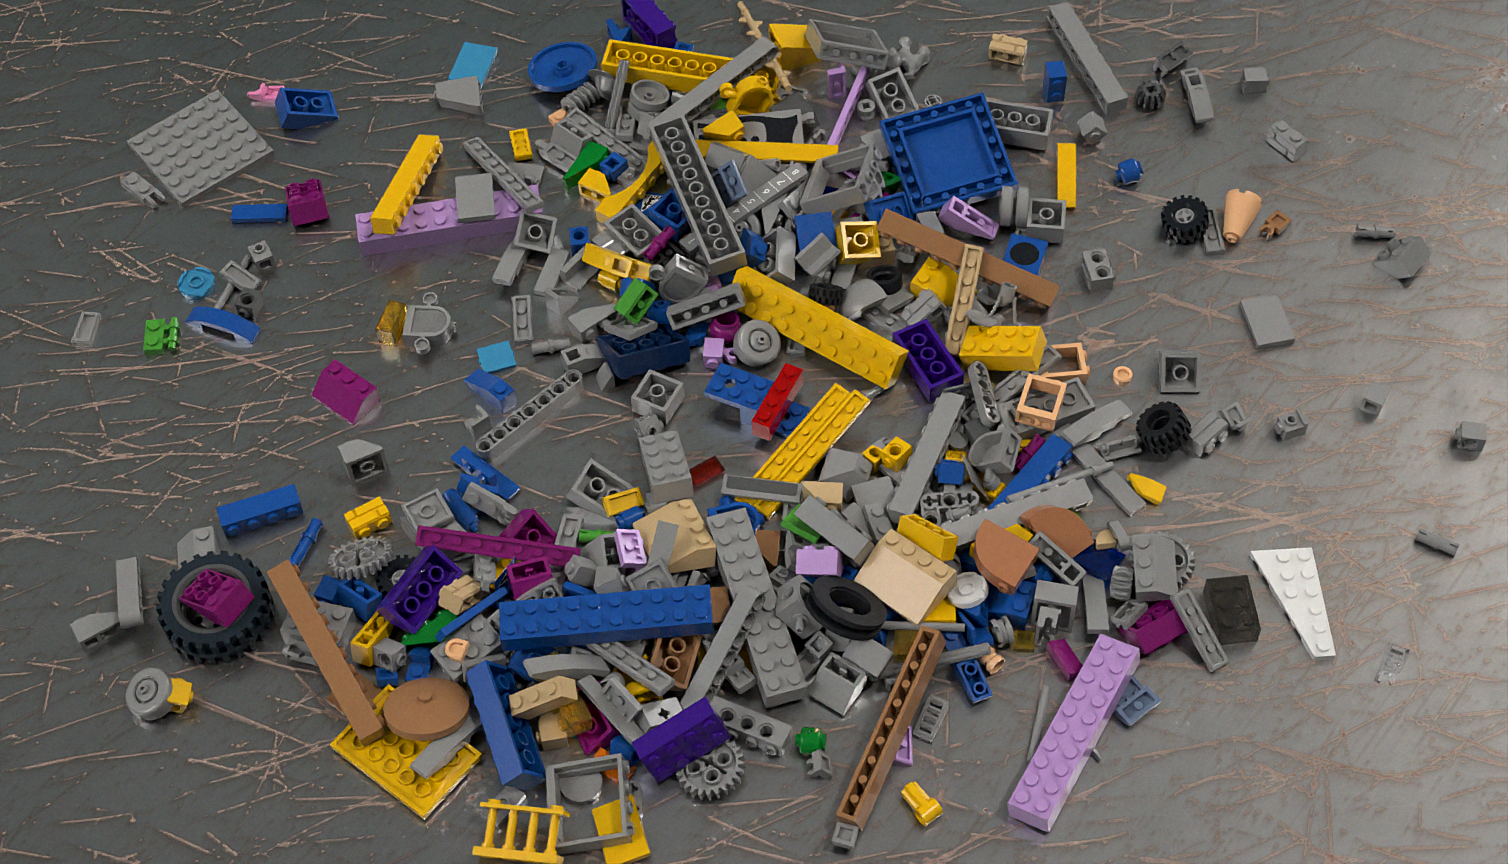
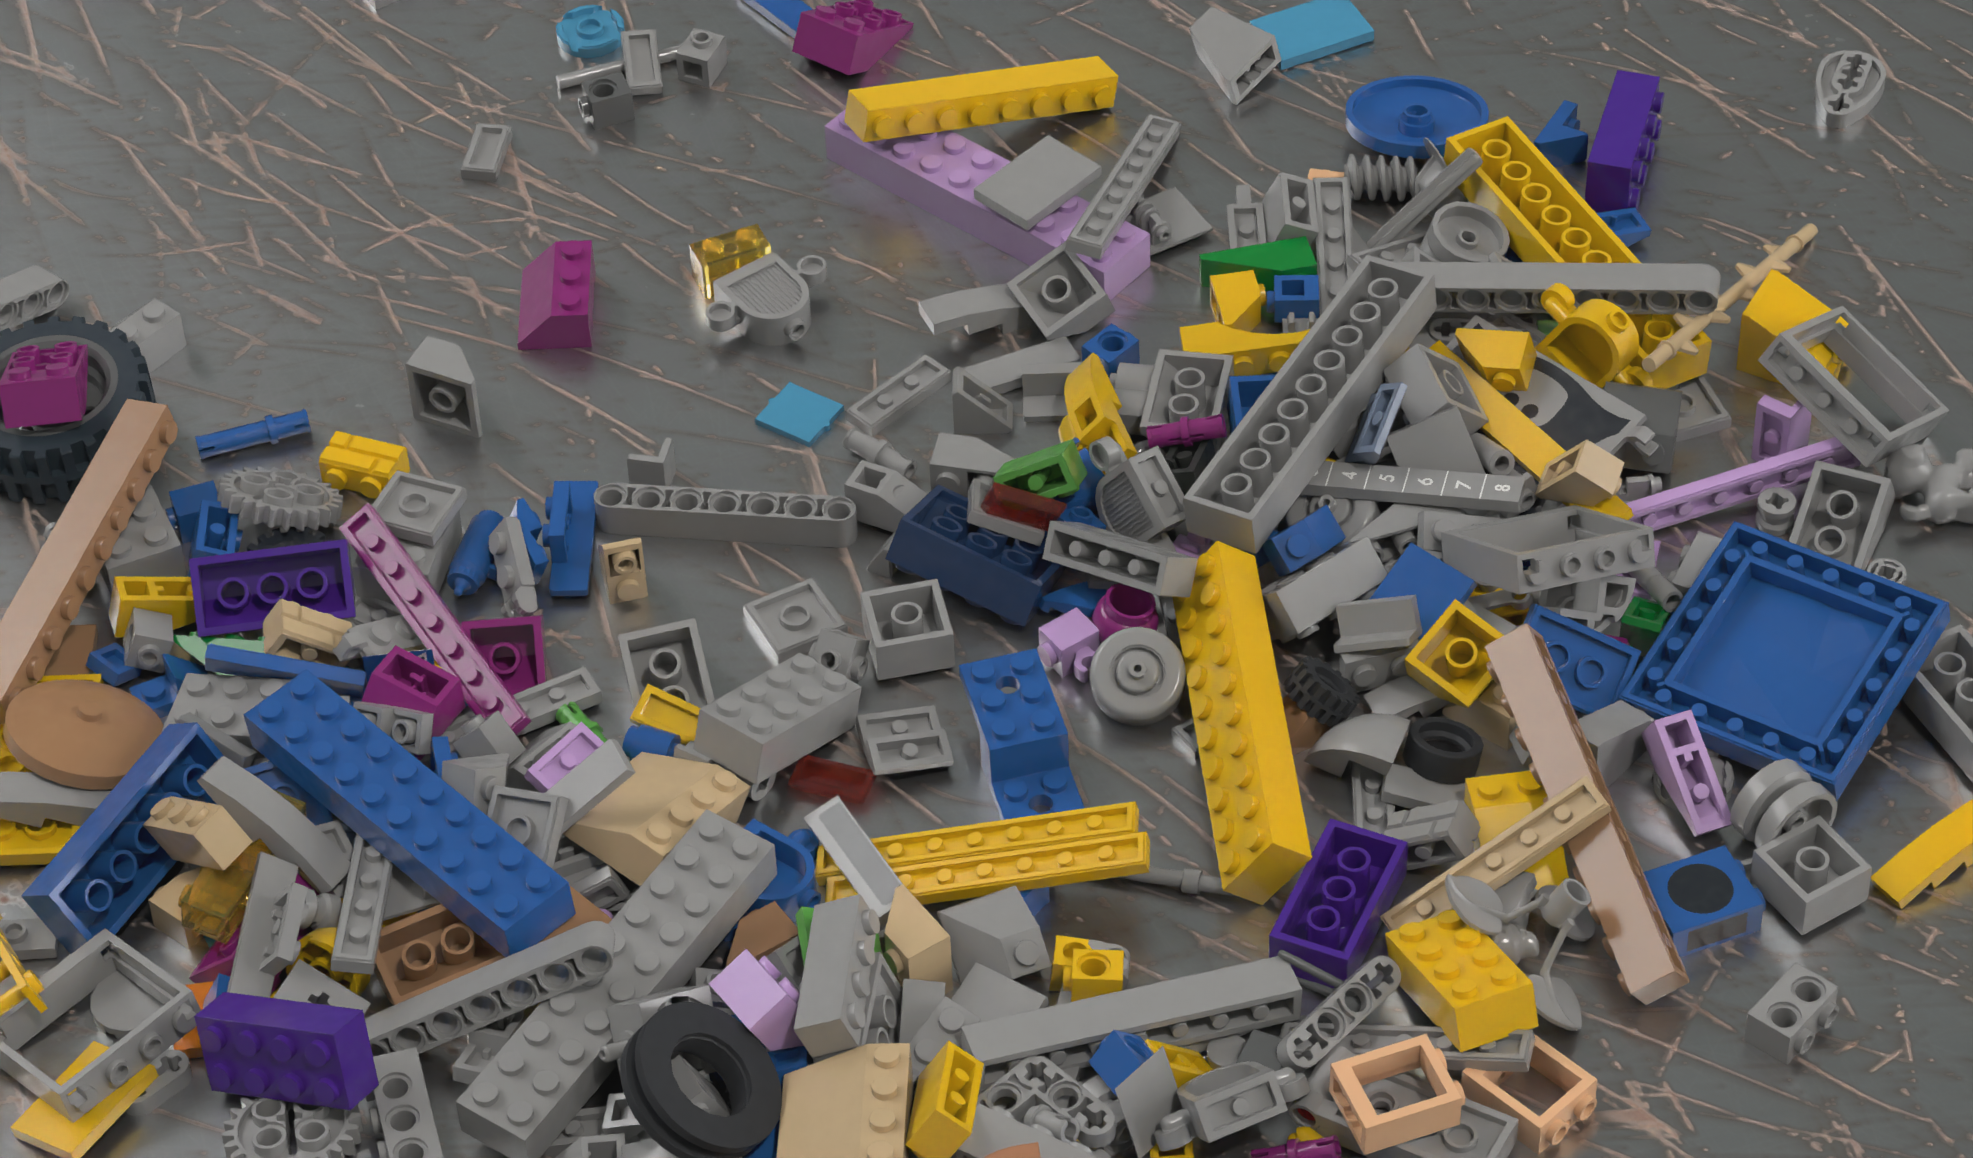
camera: 50 degrees right, 10 degrees down
bright green plate [143,317,180,355] -> none
blue slope [185,307,261,344] -> none
blue brick [216,484,304,537] -> none
light nougat tile [445,638,470,663] -> none
blue slope [464,369,517,414] -> none
yellow plate [509,128,533,162] -> none
red brick [751,363,804,441] -> none
none -> light grey tile [460,123,513,182]
none -> tan slope [598,537,648,605]
none -> light grey tile [743,577,848,664]
none -> light grey slope [856,705,954,775]
none -> clear red tile [981,482,1067,531]
none -> tan slope [1535,439,1625,506]

